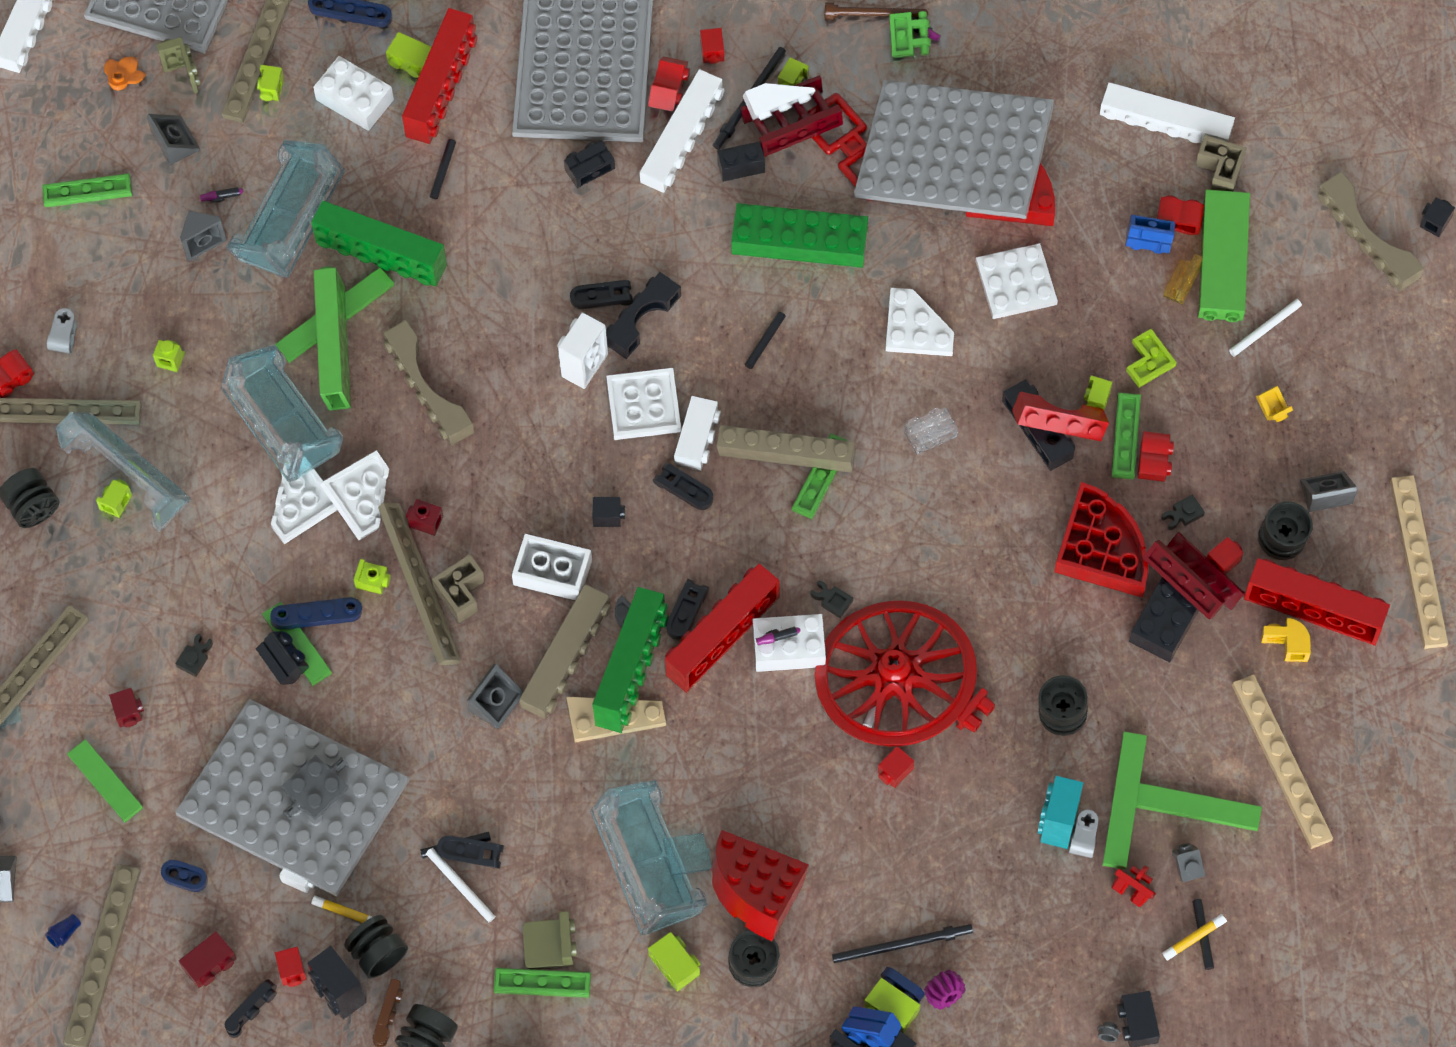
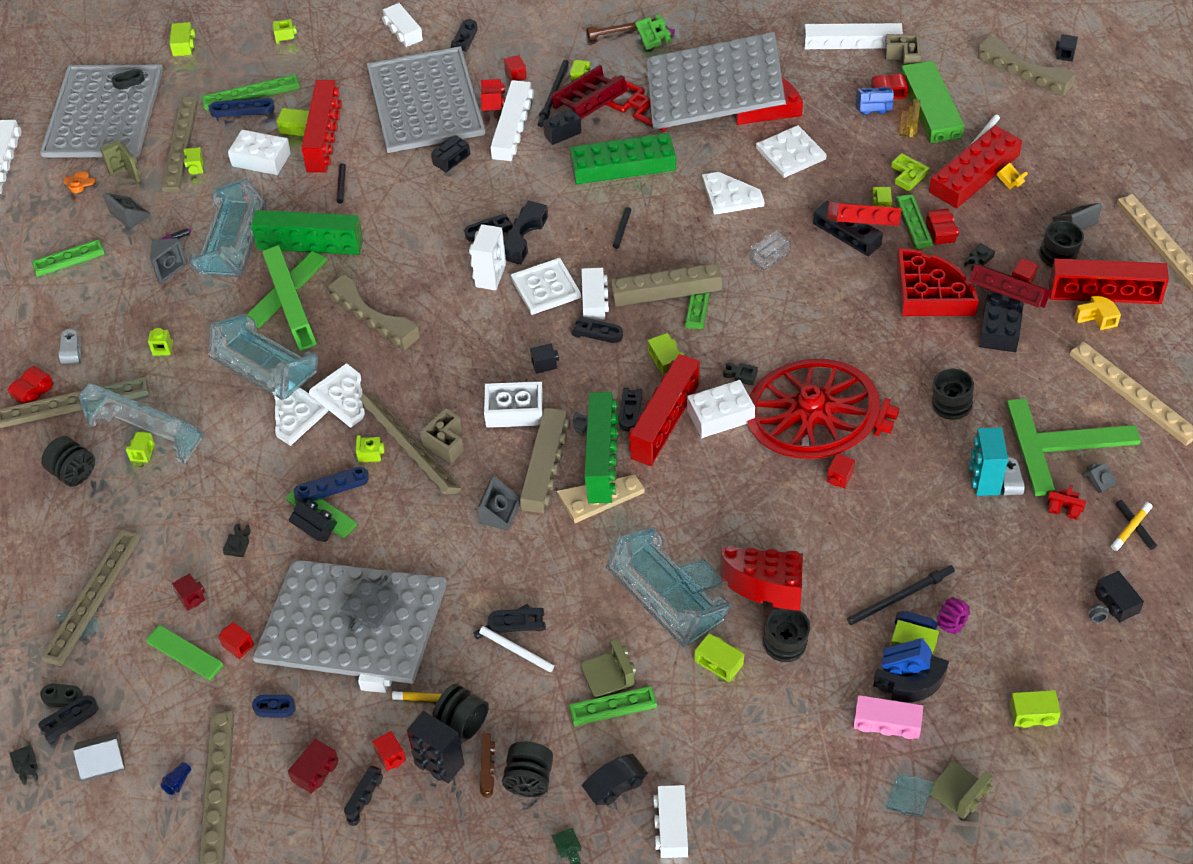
camera: 15 degrees left, 15 degrees down
dark red brick [406,499,443,536] -> none
white slope [743,83,815,121] -> none
piece [756,626,801,646] -> none
none -> red brick [218,622,254,659]
none -> lime brick [648,333,684,376]
none -> red brick [929,125,1023,209]

